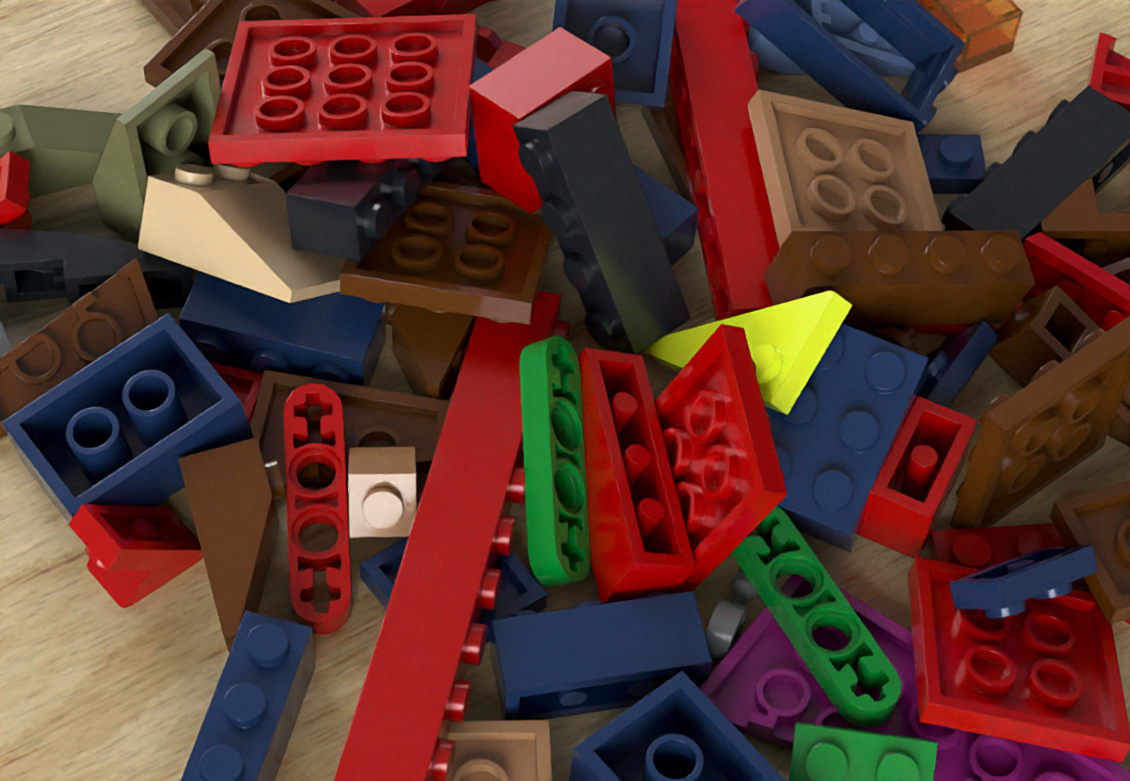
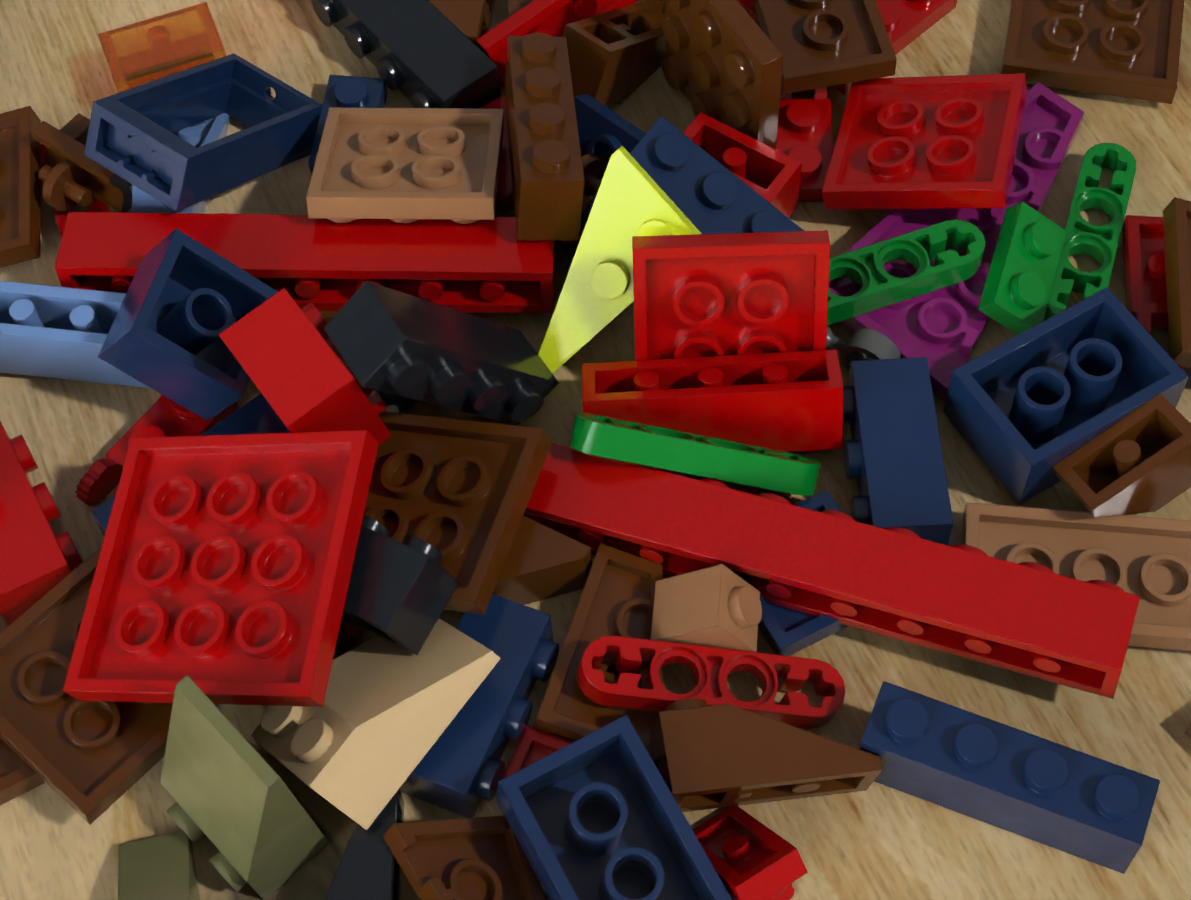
camera: 75 degrees left, 5 degrees up
dark blue plate [949,545,1098,618] -> none

